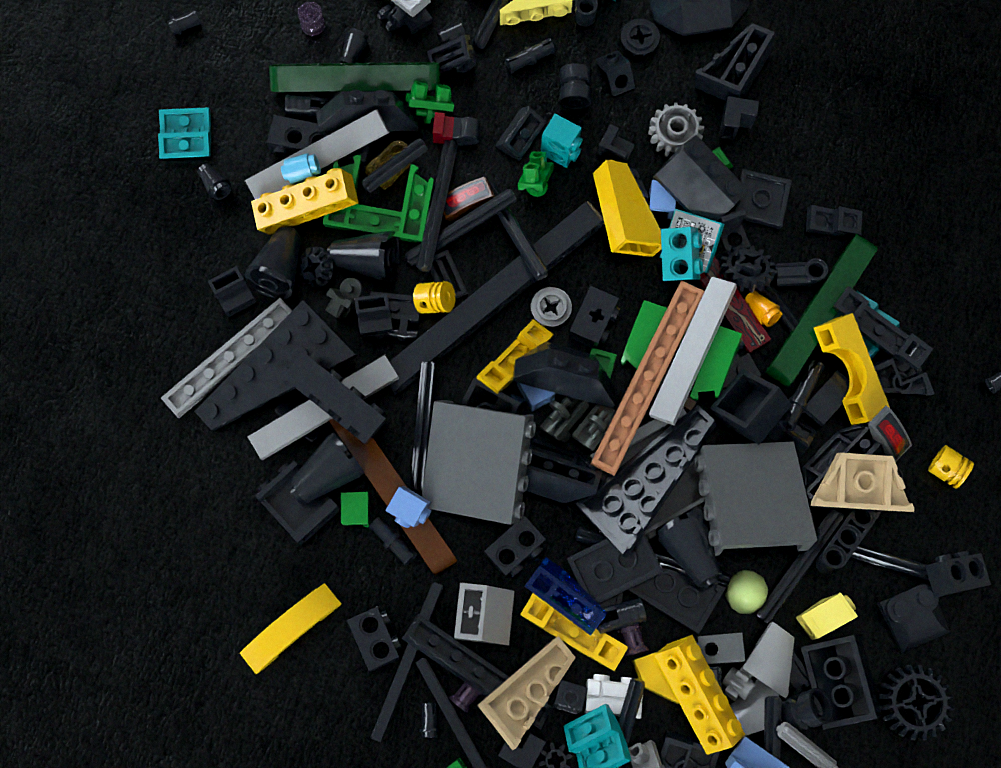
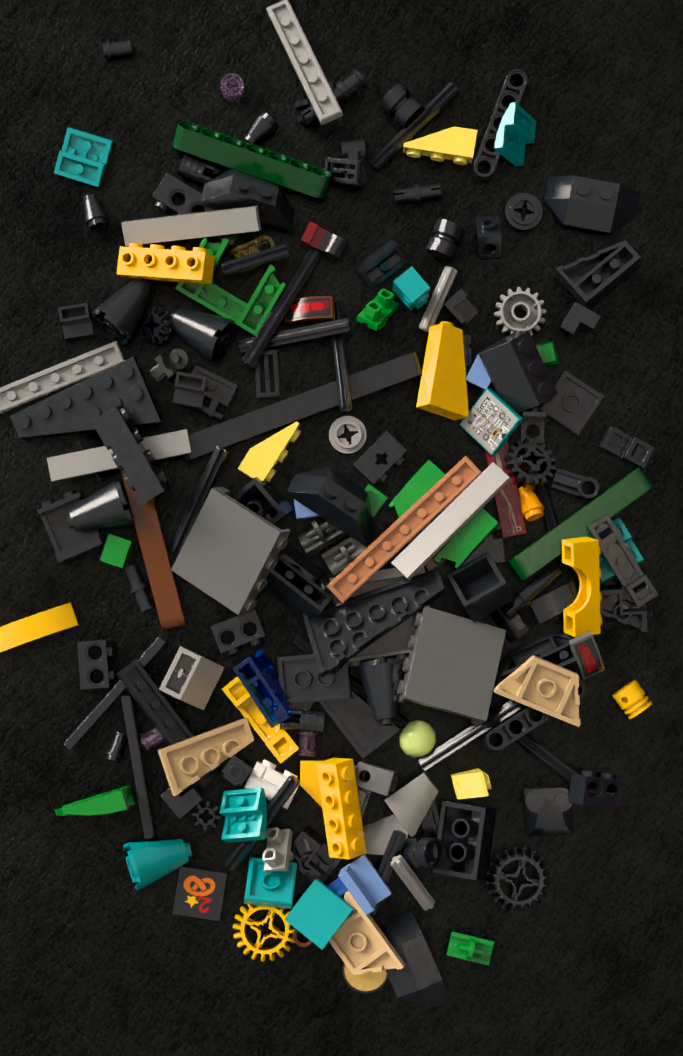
camera: 25 degrees right, 10 degrees up
medium azure brick [281,153,321,184] -> none
medium blue brick [385,486,431,528] -> none
green hips [406,81,454,124] -> none
yellow piece [413,281,455,314] -> none
yellow slope [477,319,554,394] -> none
teal brick [661,227,703,281] -> none
light grey gear [722,667,756,701] -> none
none -> light yellow slope [238,421,301,483]
none -> light grey axle [419,266,457,333]

